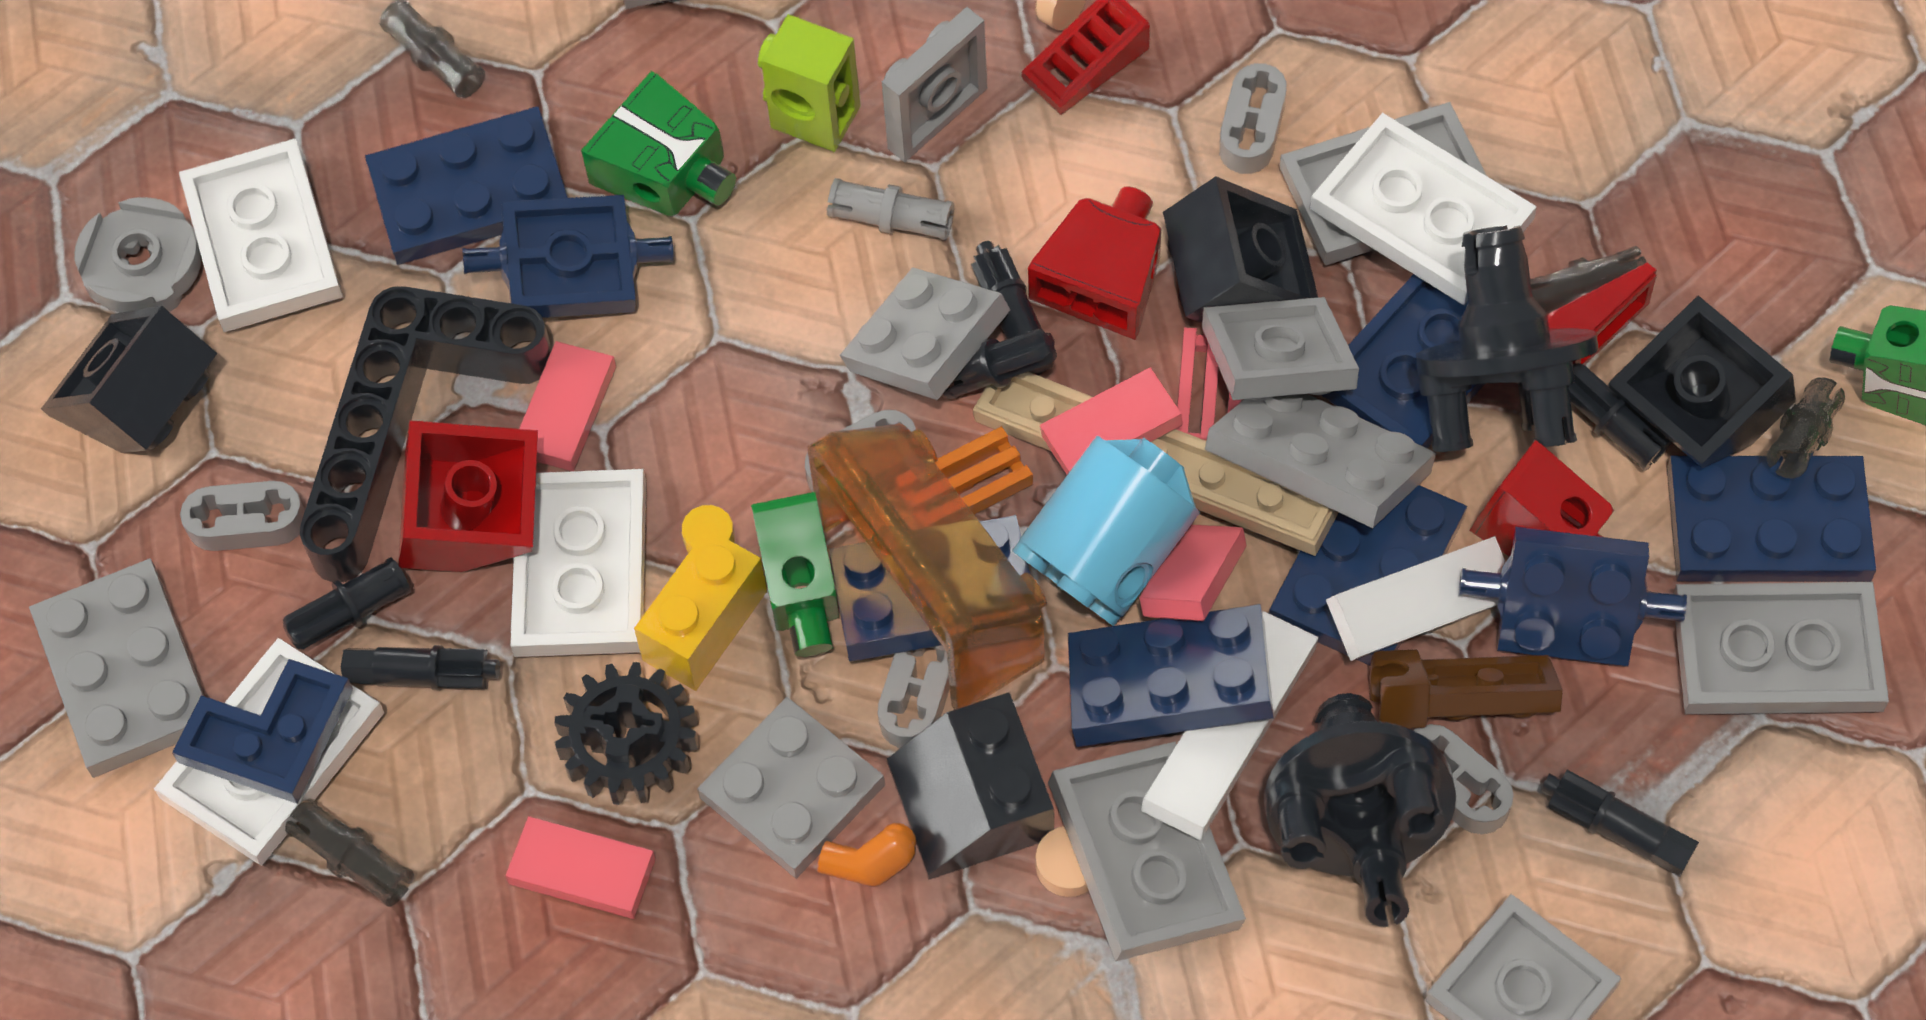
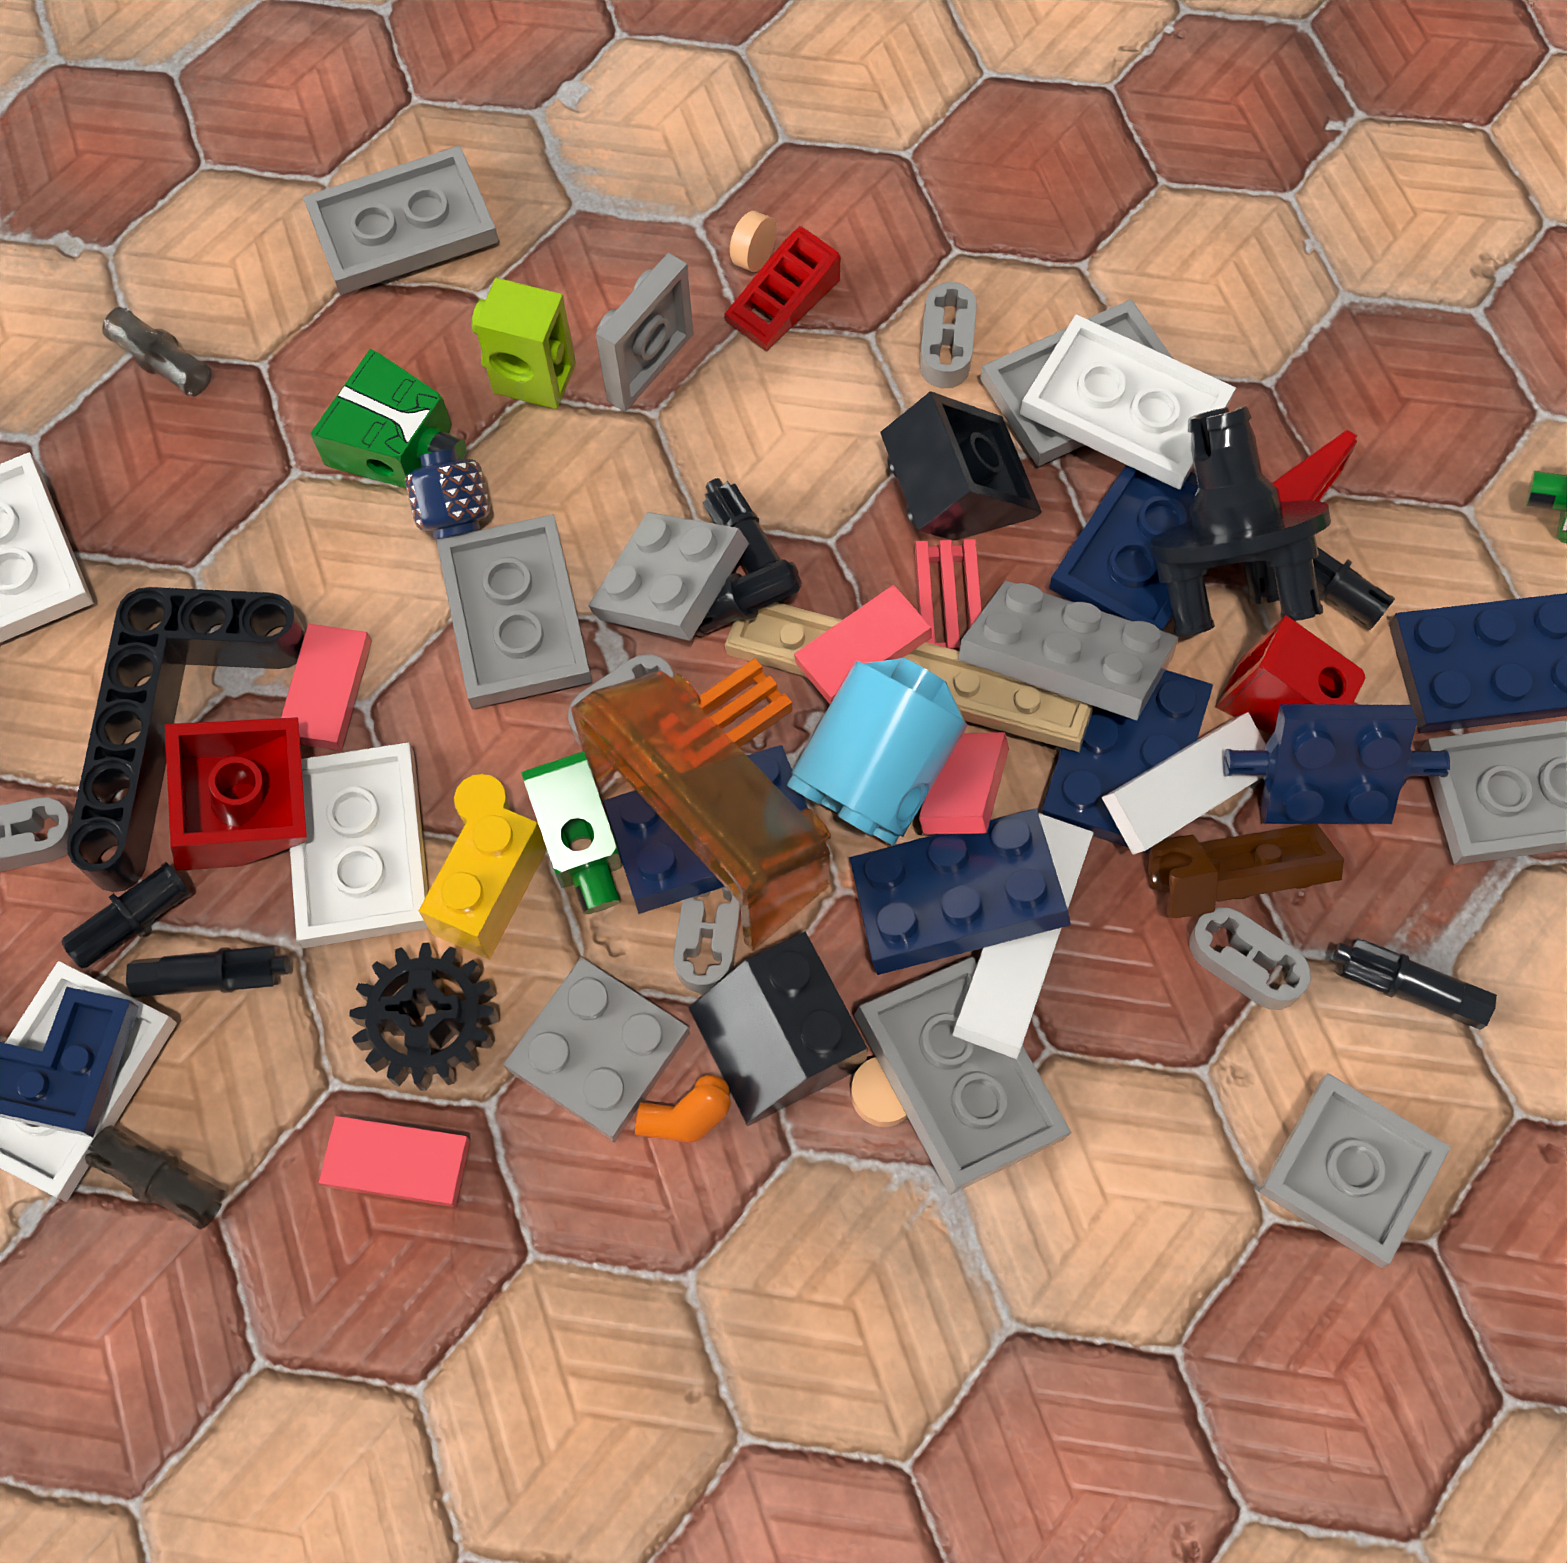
camera: 10 degrees left, 5 degrees up
dark blue plate [365,106,568,265] -> none
dark blue plate [462,195,674,318] -> none
light grey pin [827,178,954,240] -> none
red torso [1028,186,1162,340] -> none
light grey plate [1202,297,1359,401] -> none
black piece [1264,693,1456,927] -> none
clear smoke pin [1530,246,1647,313] -> none
black slope [1608,295,1796,468] -> none
clear smoke pin [1767,377,1845,478] -> none
none -> dark blue head [405,448,490,540]
none -> light grey plate [436,514,592,709]

